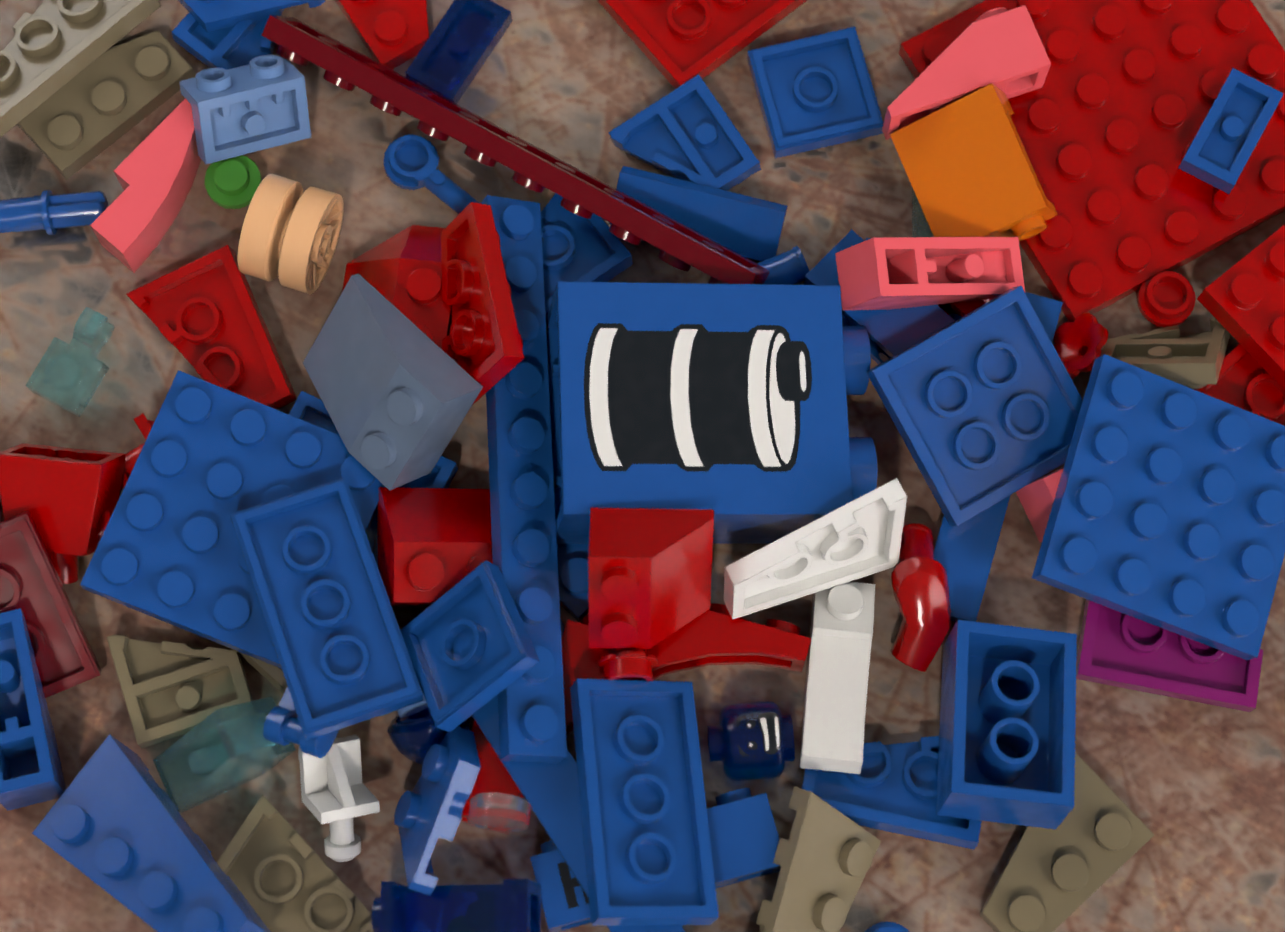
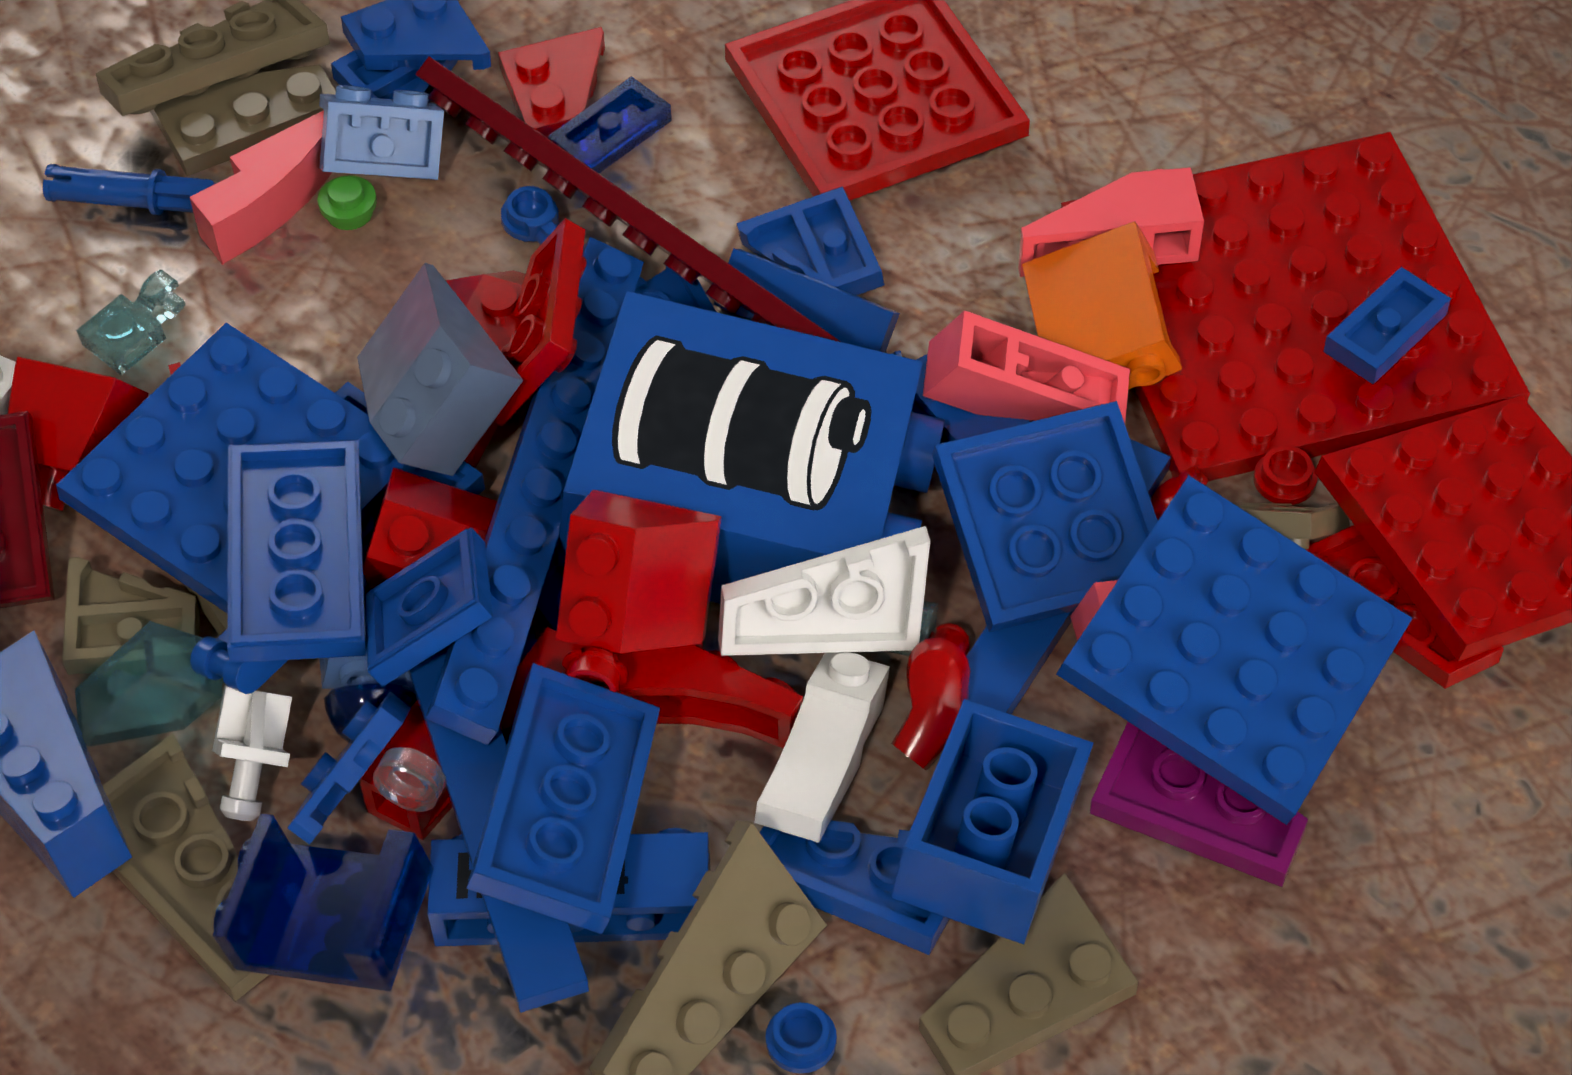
camera: 15 degrees right, 20 degrees down
red wing [126,245,297,410] -> none
light nougat wheel [237,173,343,294] -> none
clear blue head [707,701,795,781] -> none
blue plate [747,26,884,159] -> none

